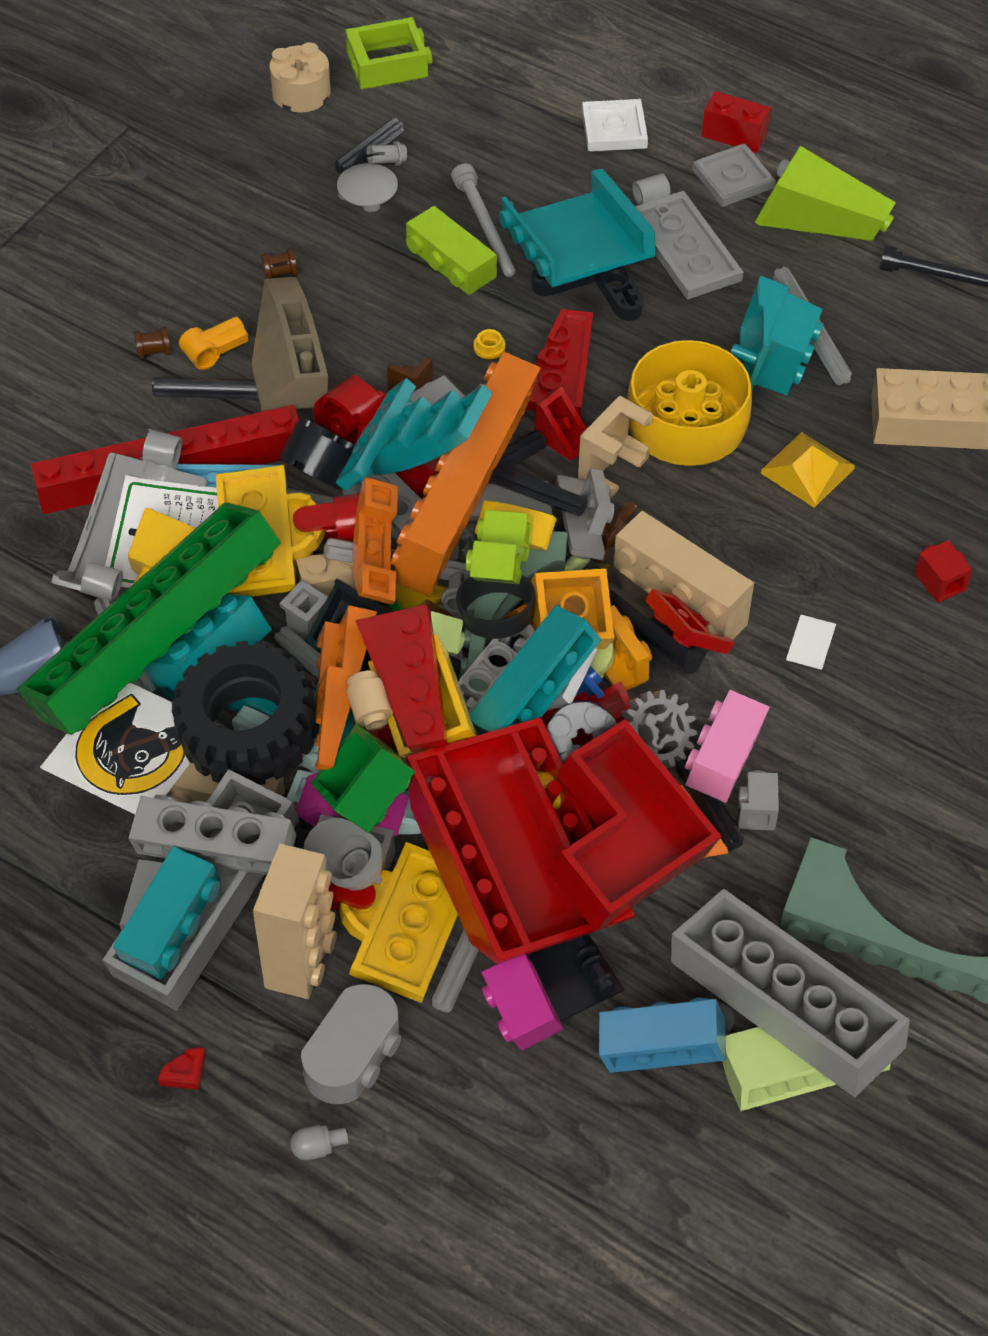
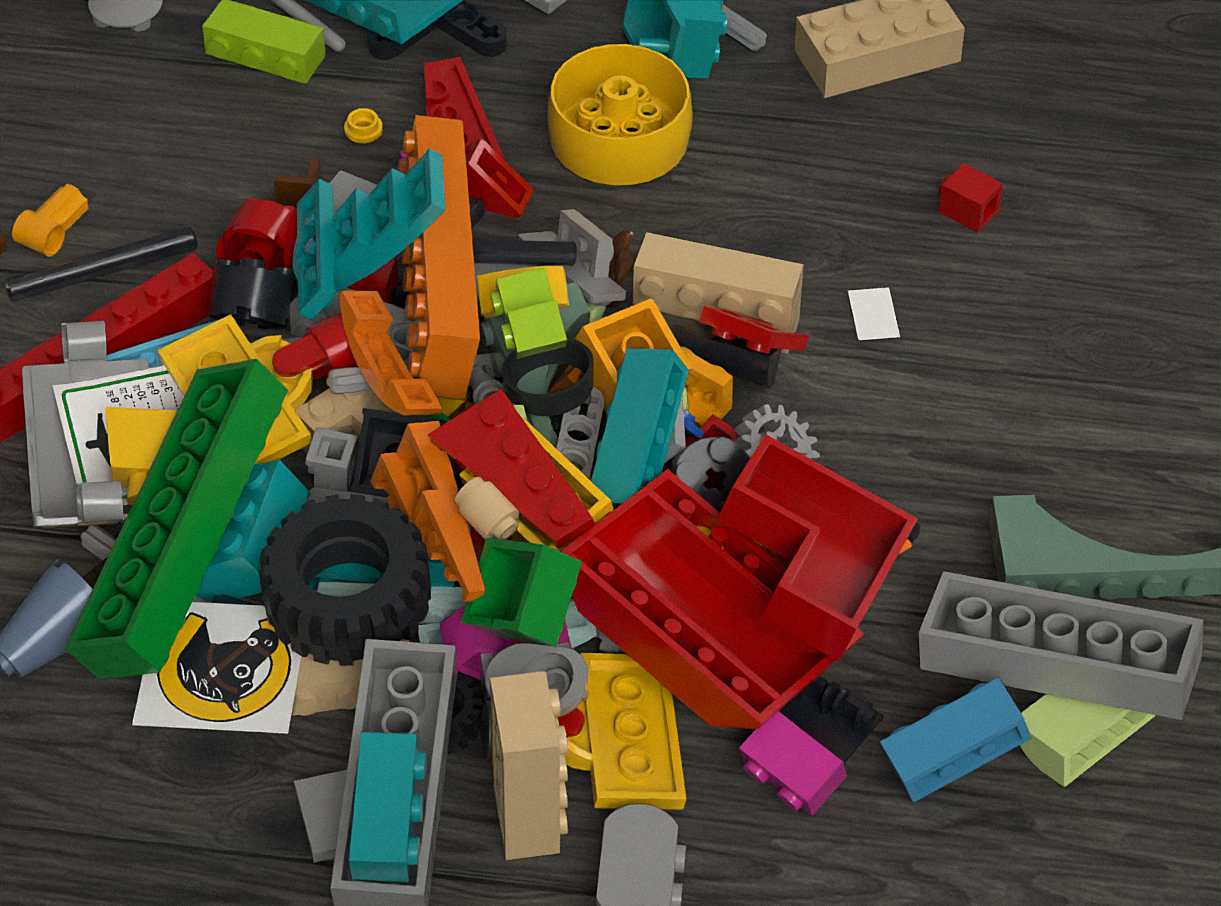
camera: 25 degrees left, 5 degrees down
light grey brick [128,795,296,875] -> none
dark tan wedge [252,277,328,412] -> none
reddish brown bush [261,248,298,279] -> none
light grey axle [432,929,479,1013] -> none
tan panel [578,396,653,499] -> none
bright pink brick [685,690,770,803] -> none
light grey brick [738,770,779,831] -> none
yellow slope [761,432,855,508] -> none

